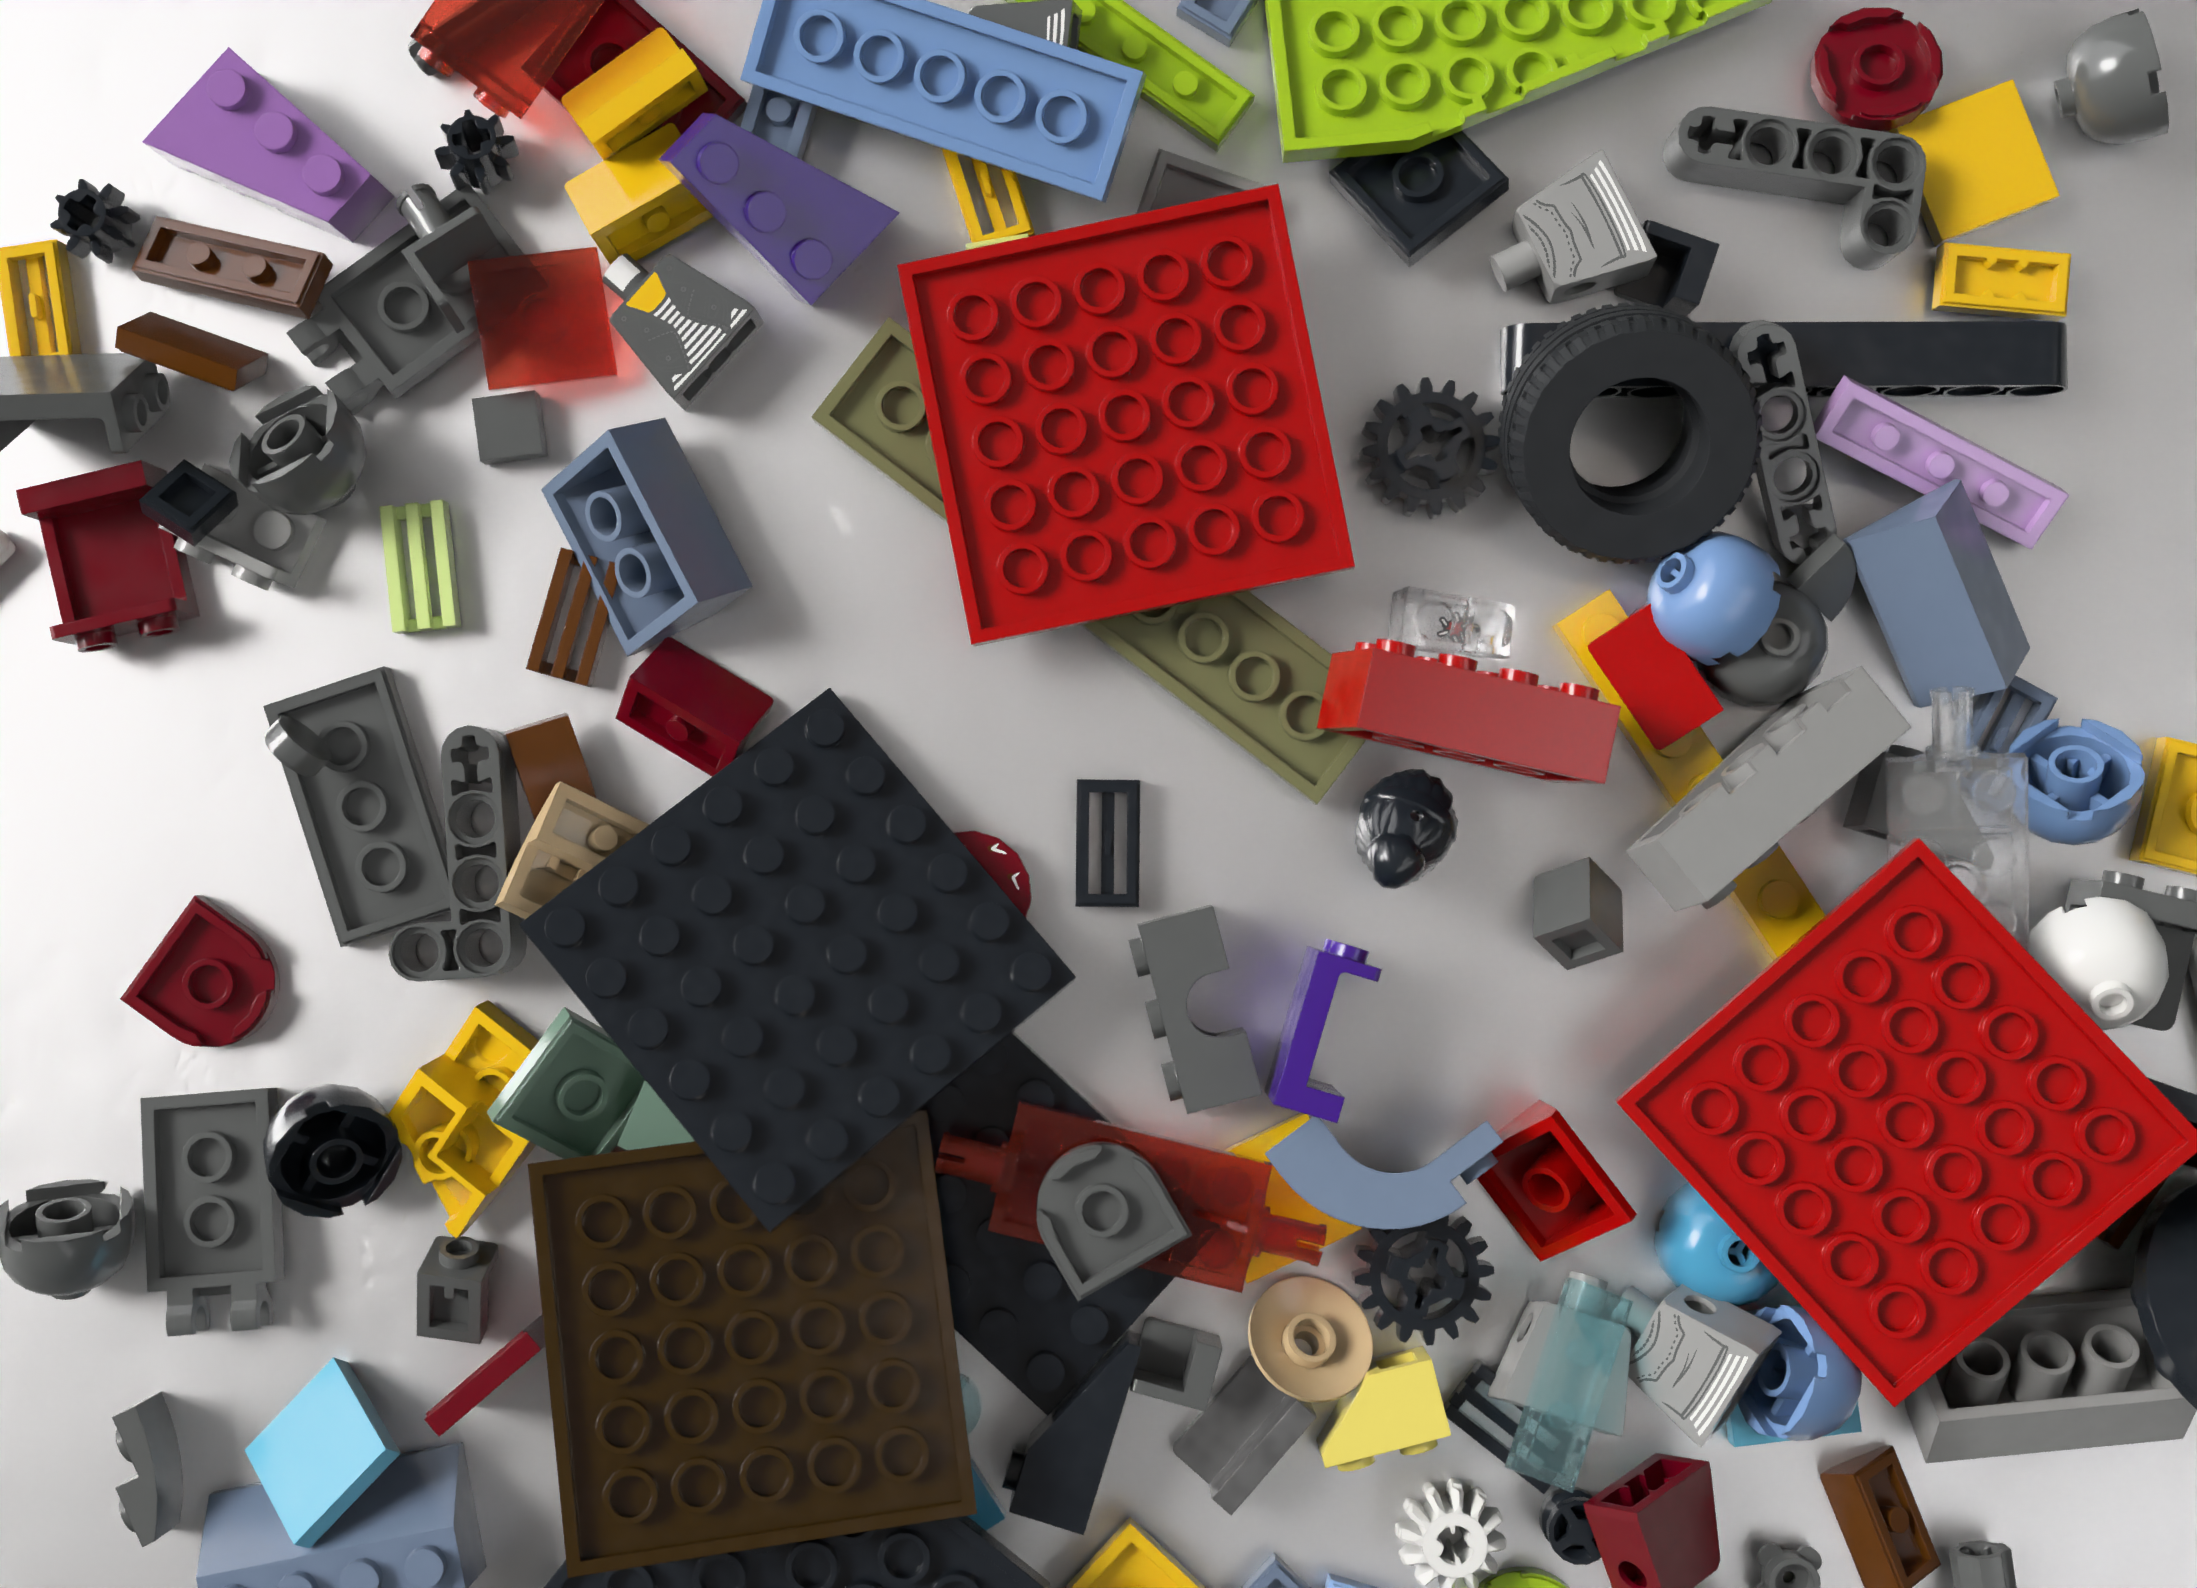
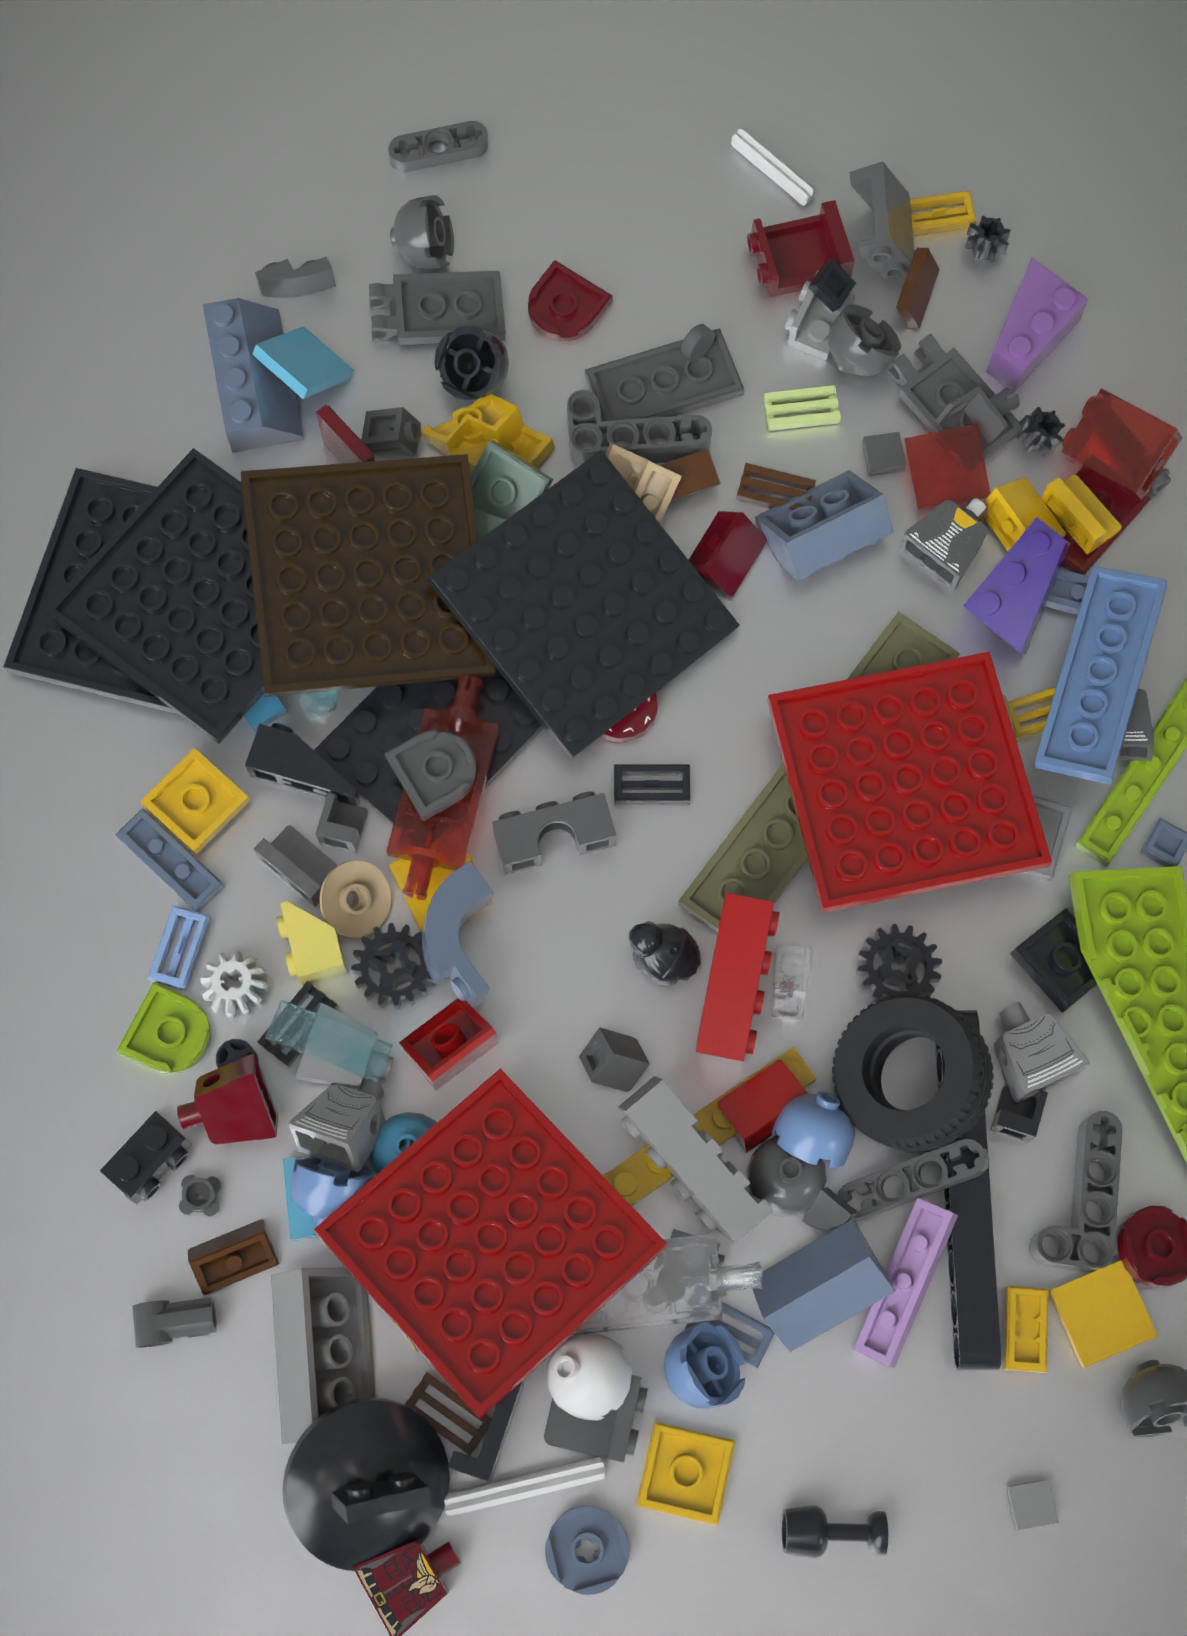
camera: 85 degrees right, 15 degrees down
tile [131,216,333,319] -> none
dark purple panel [1264,938,1382,1123] -> none

